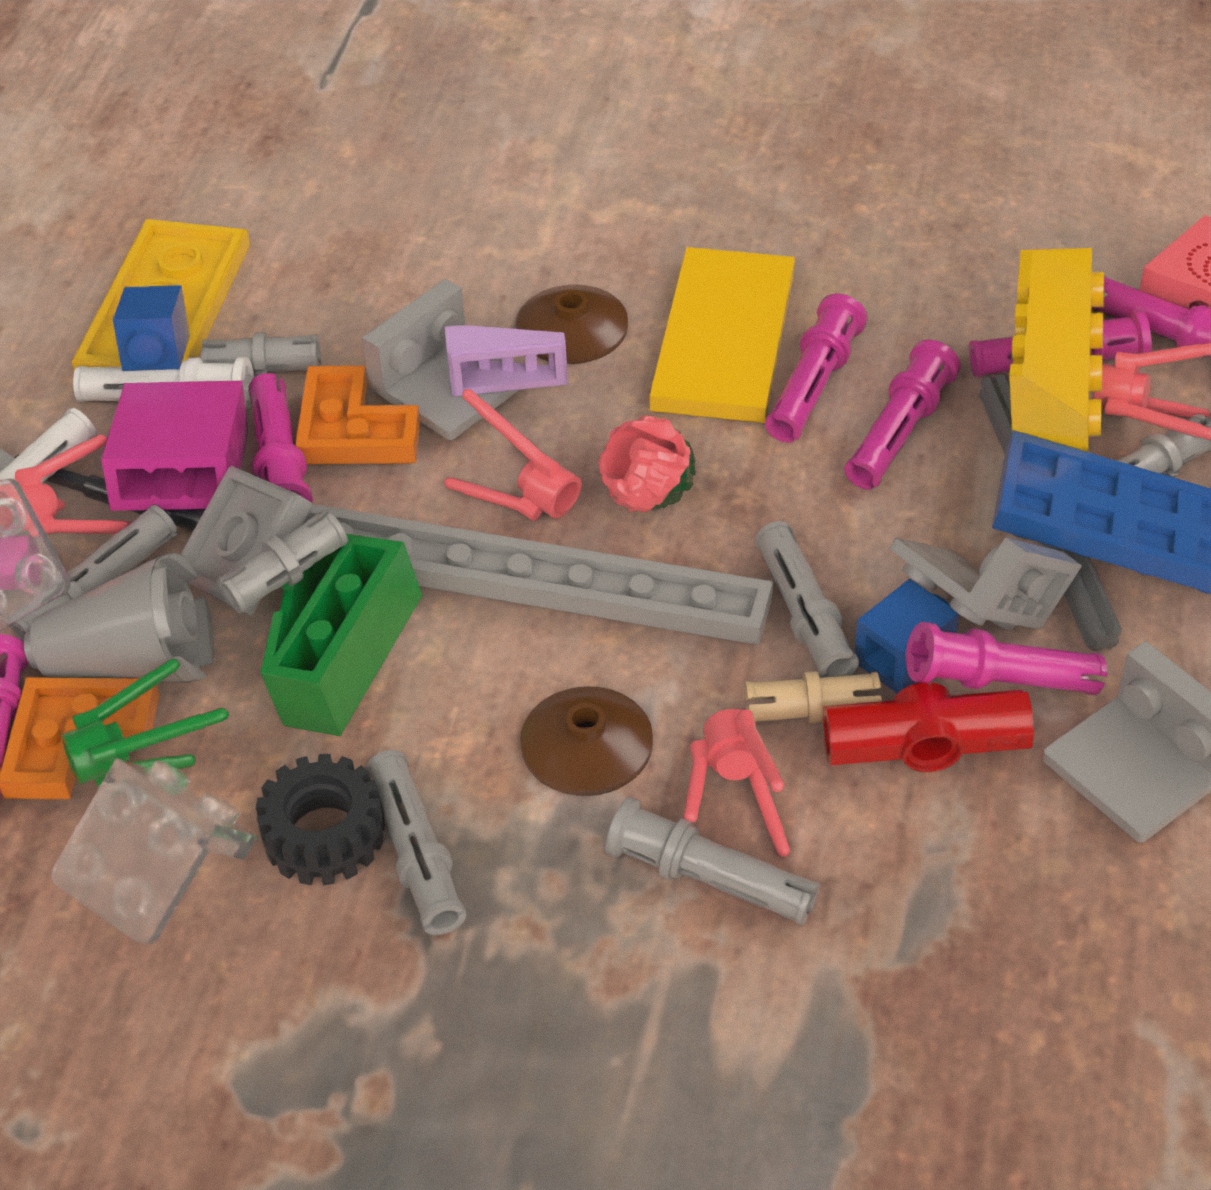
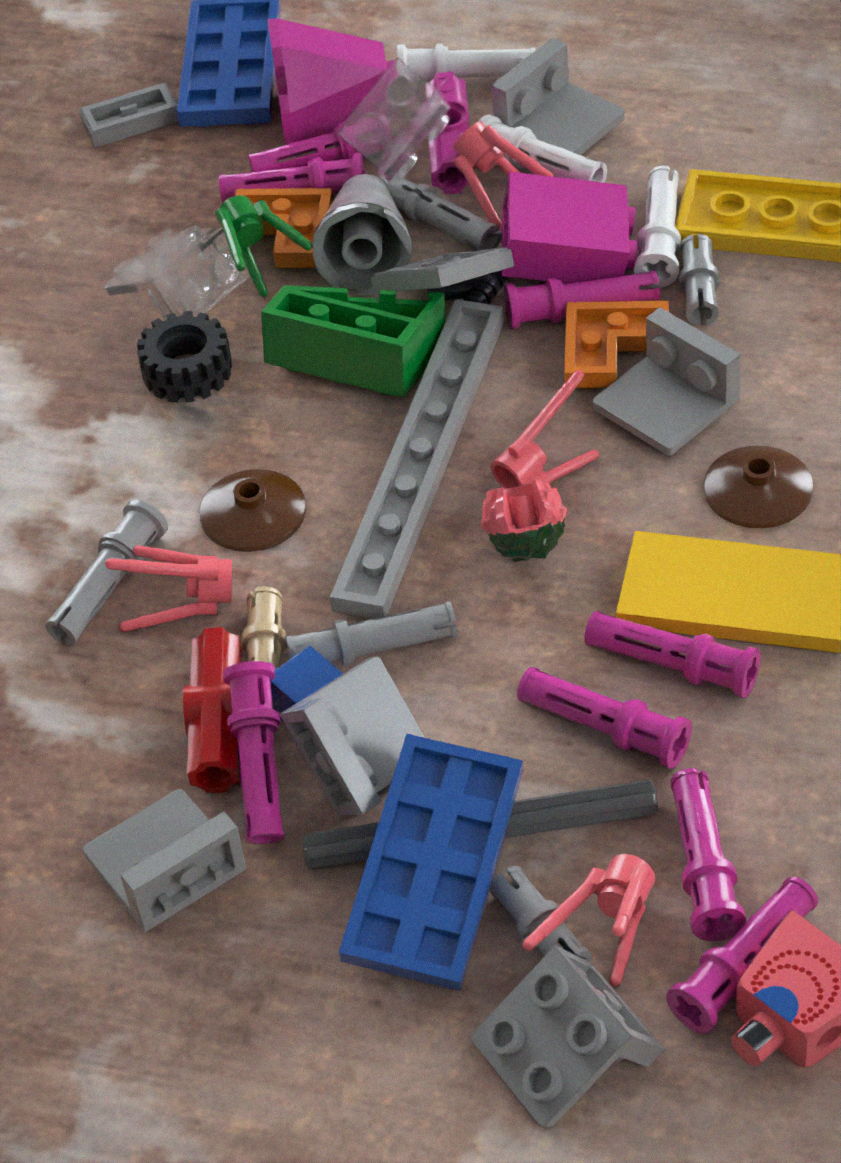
camera: 95 degrees right, 0 degrees up
blue brick [113,285,190,371] -> none
light grey pin [217,509,348,614] -> none
light grey pin [365,750,467,935] -> none
lavender slope [445,325,568,397] -> none
yellow wedge [1009,248,1104,452] -> none

